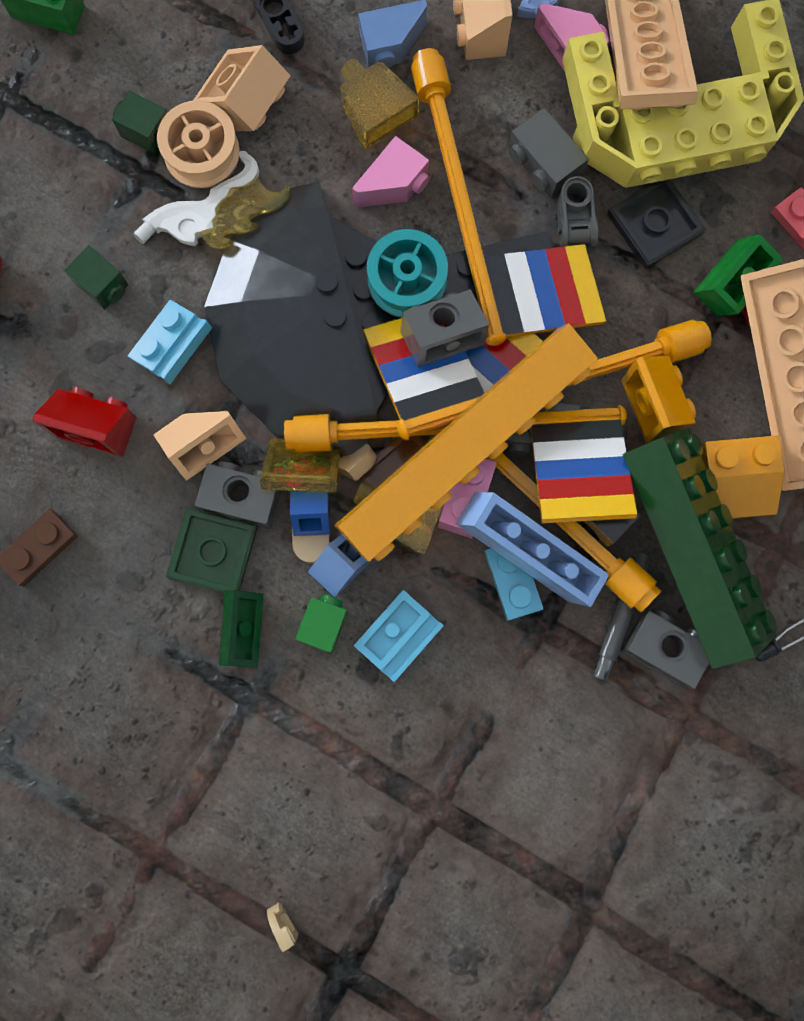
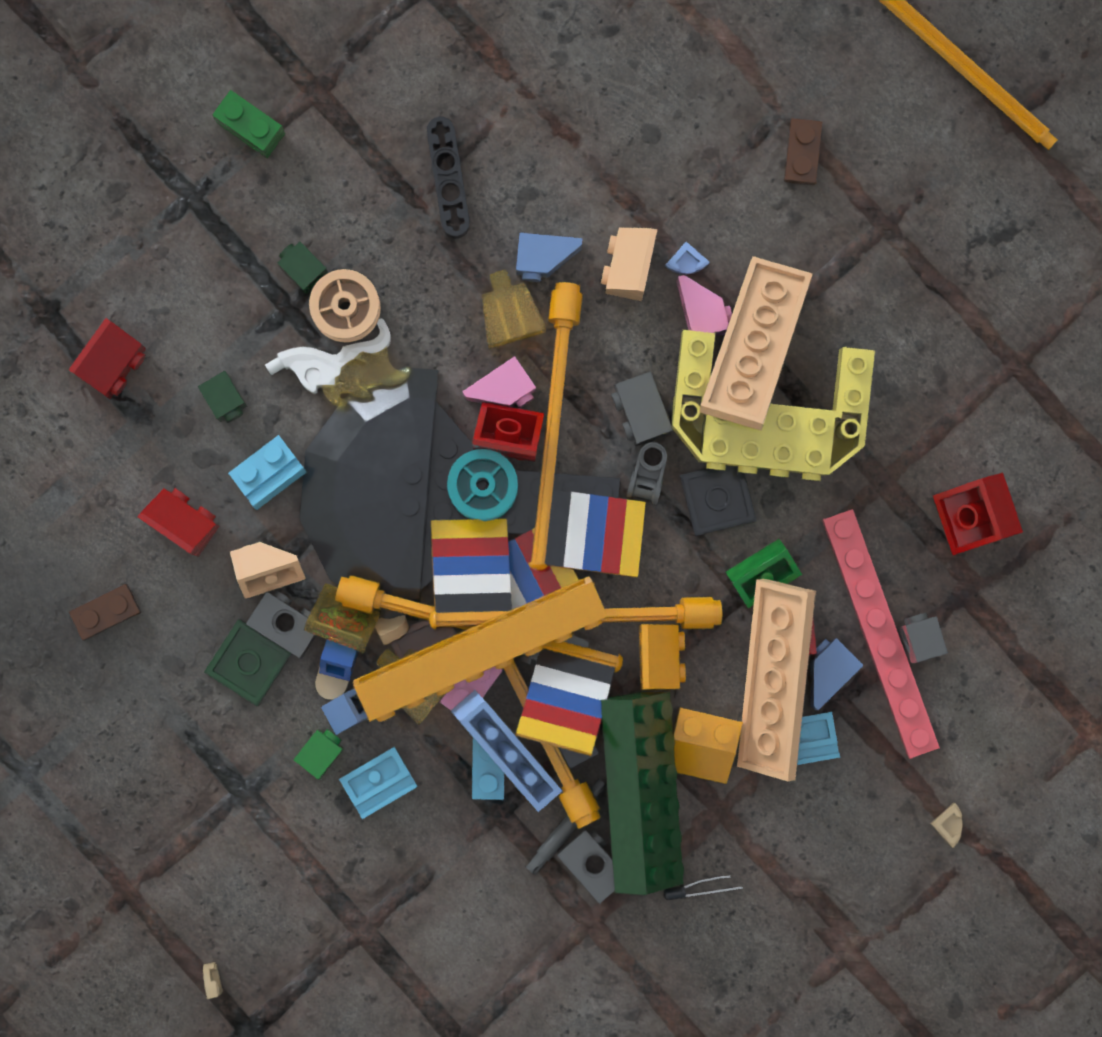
camera: 15 degrees right, 5 degrees up
light nougat slope [193,45,290,131] -> none
dark green plate [219,590,264,668] -> none
dark grey brick [401,289,489,367] -> none
none -> red slope [472,402,544,462]

